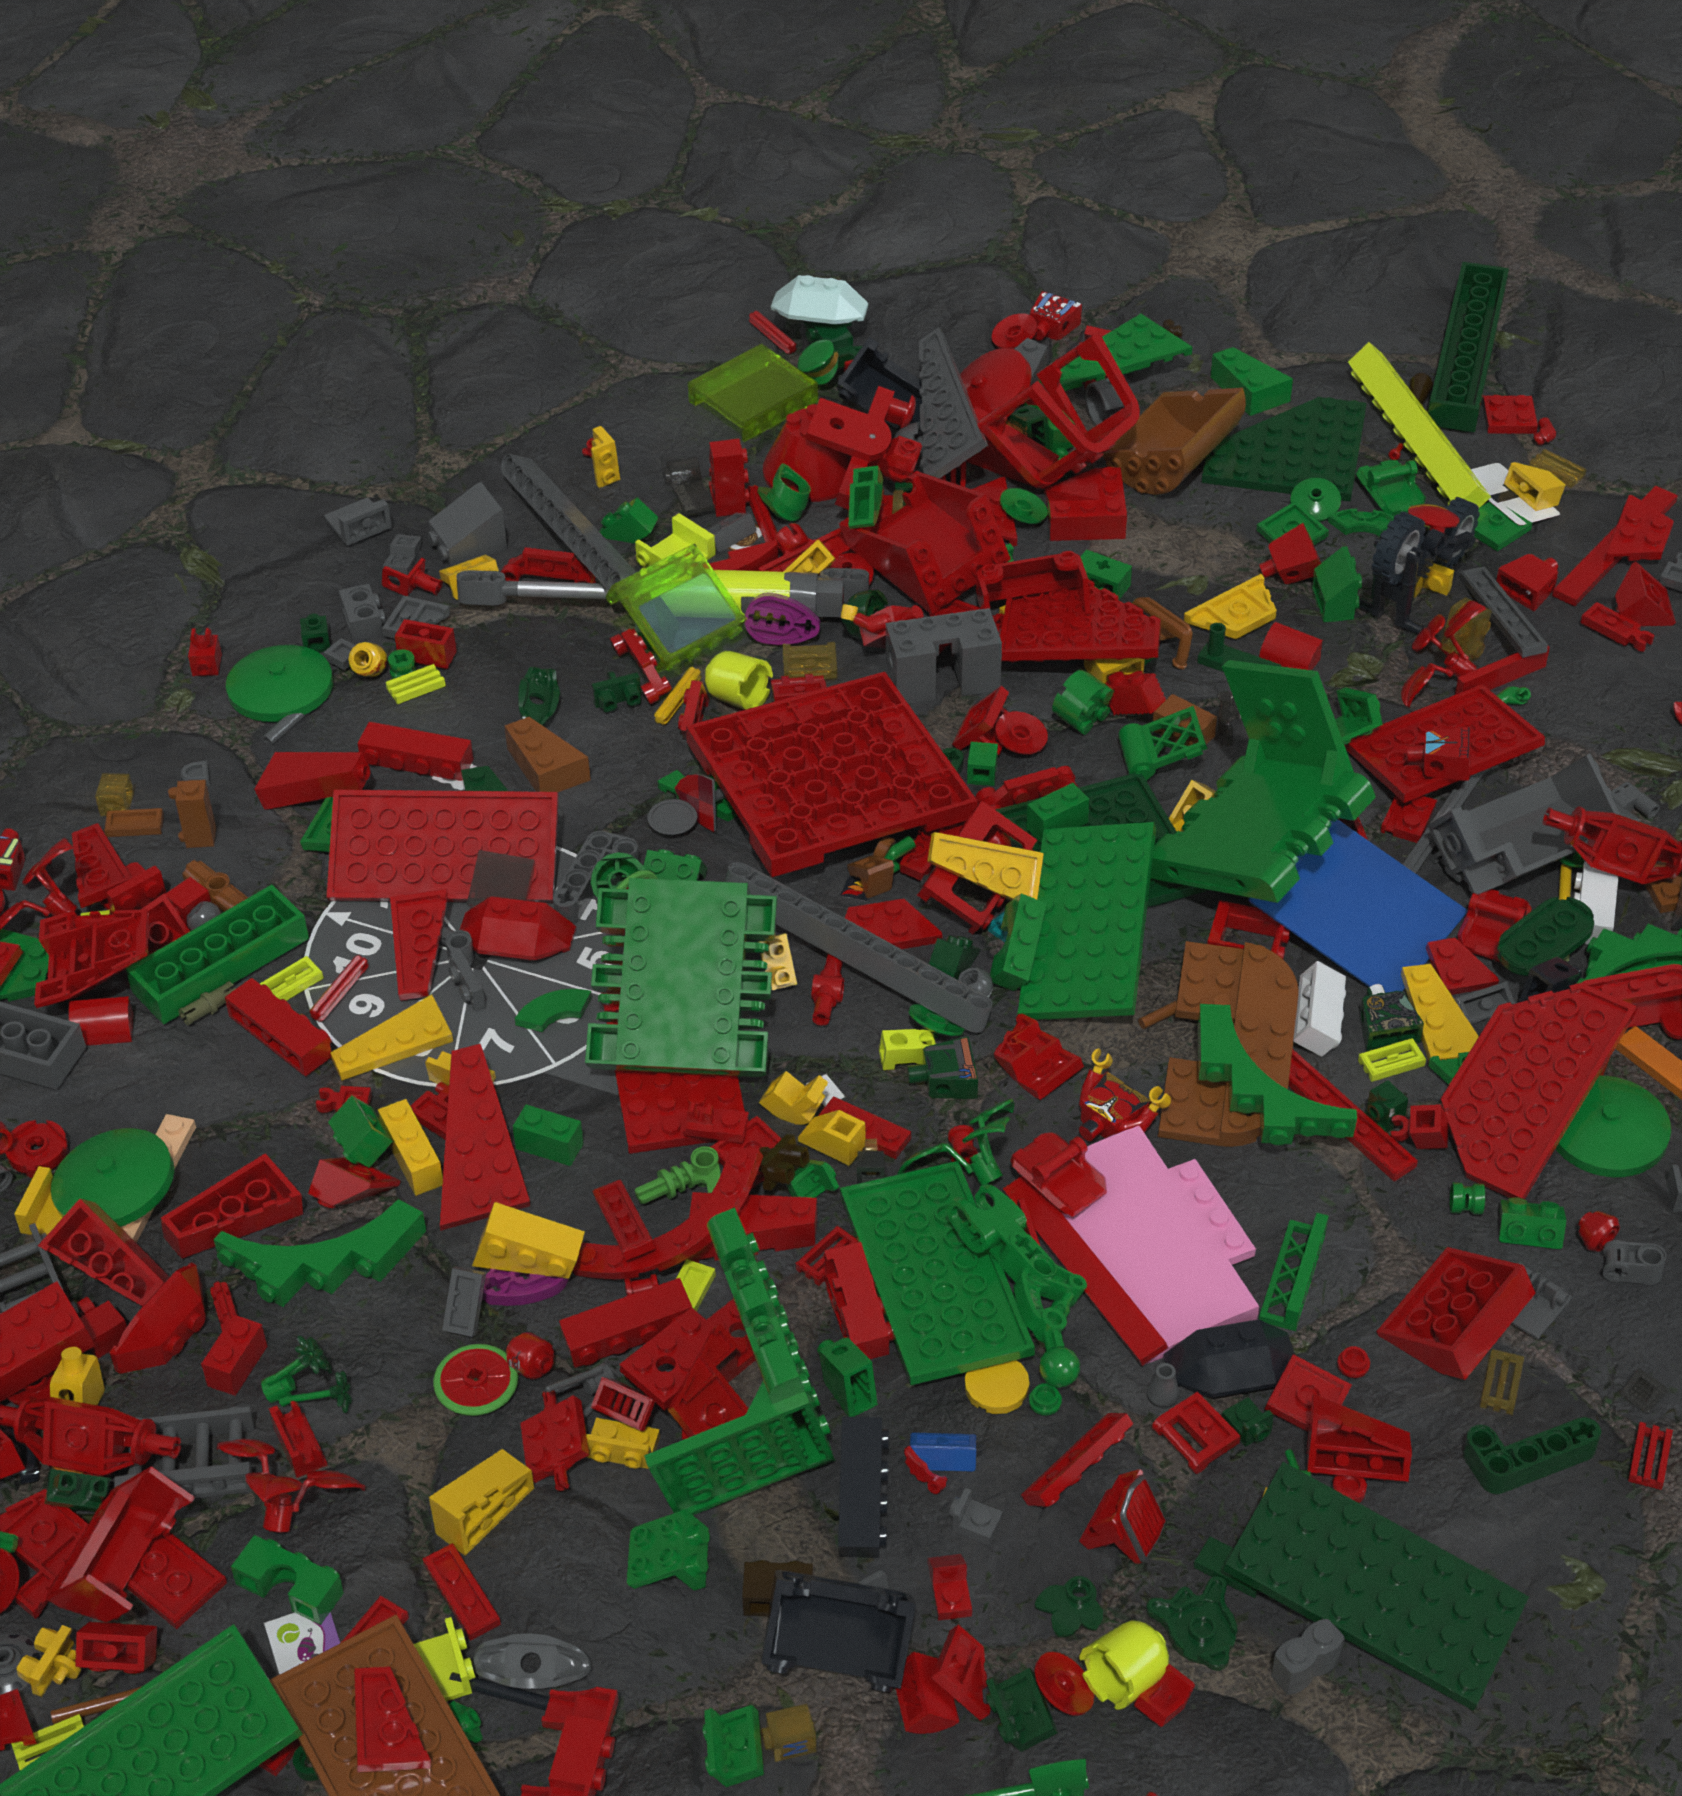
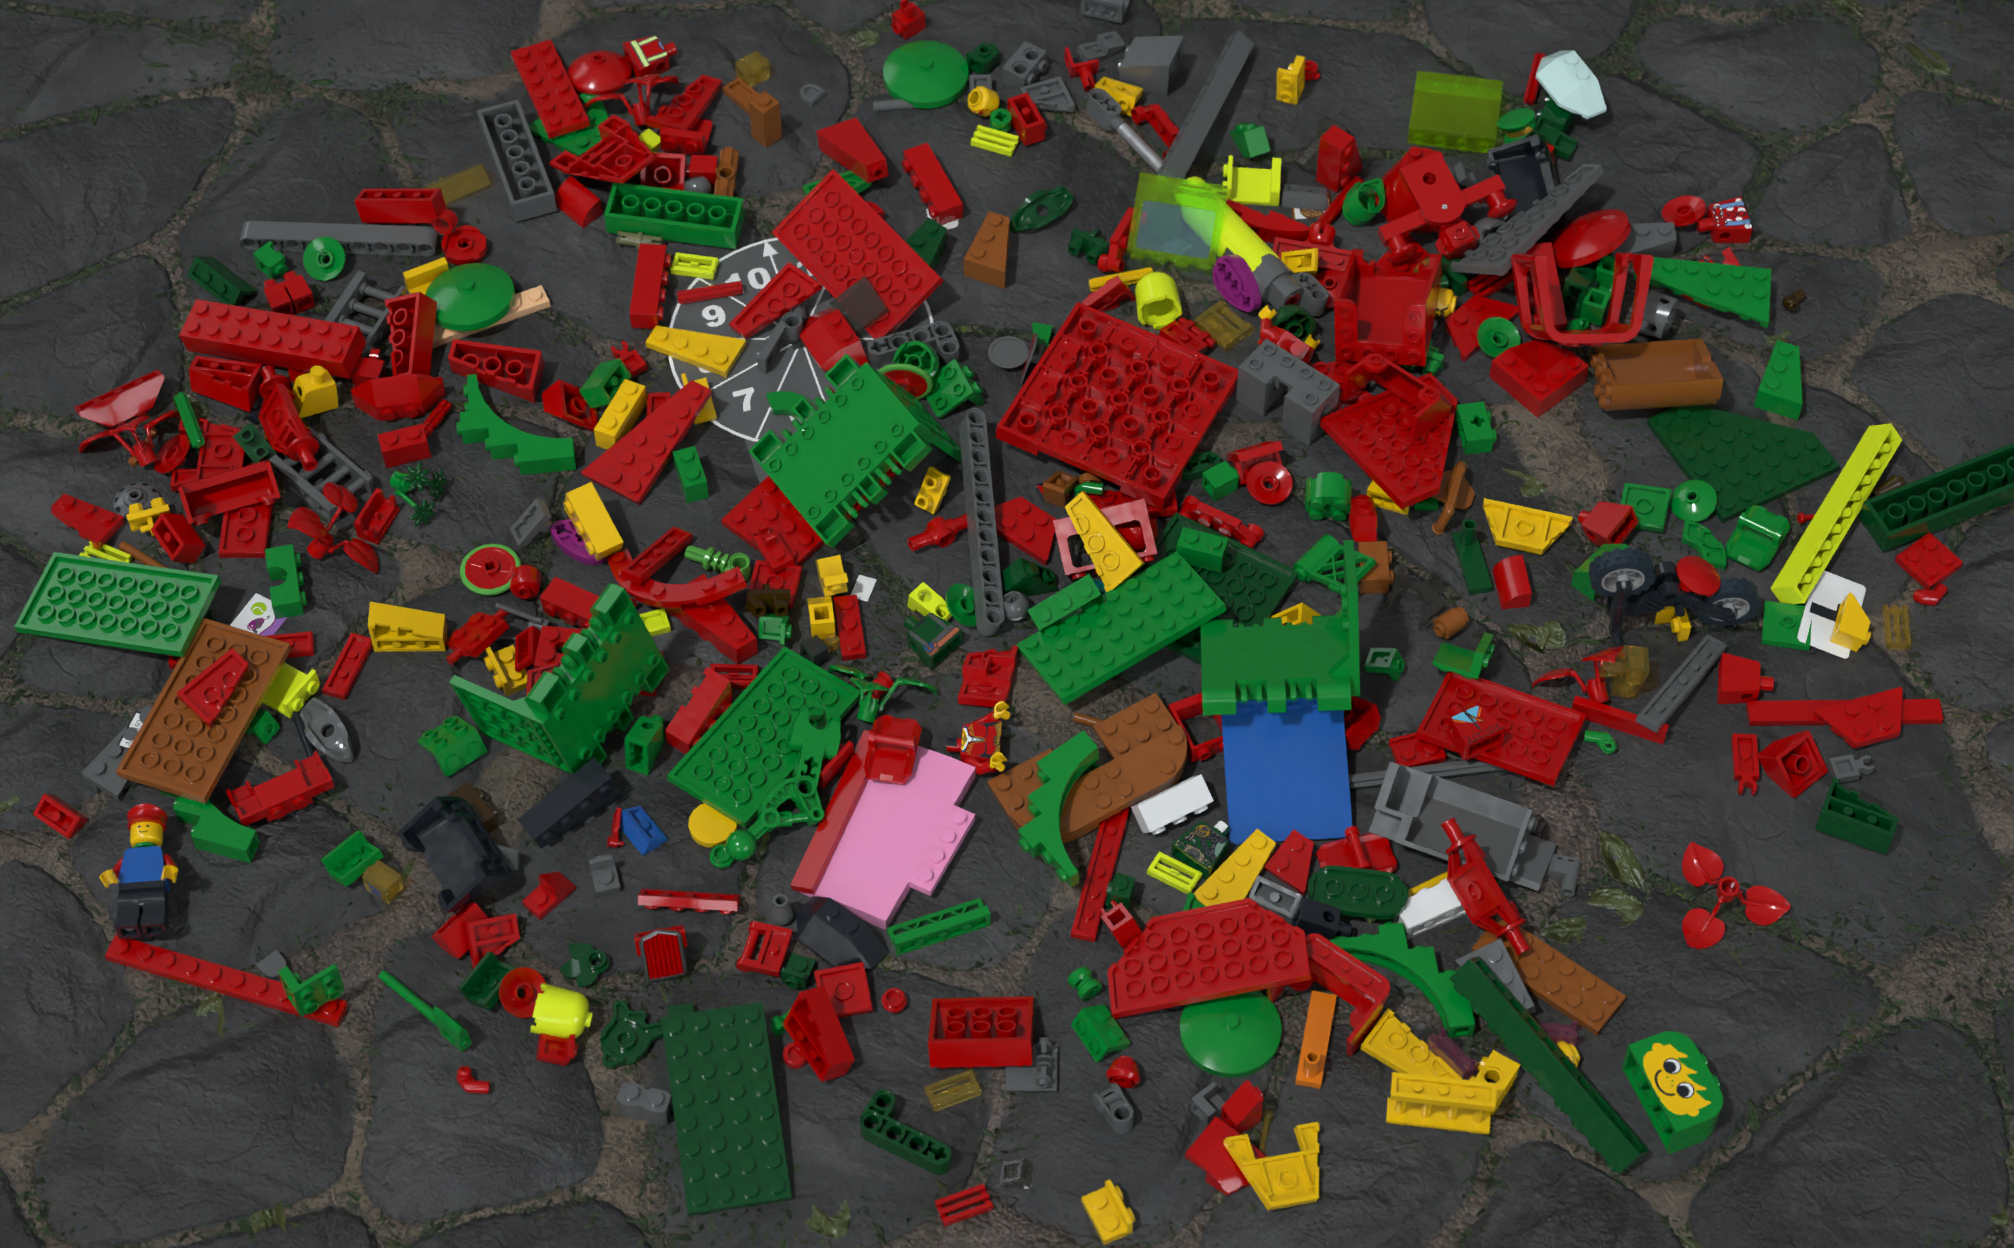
camera: 50 degrees right, 10 degrees up
green slope [848,466,883,529] -> none

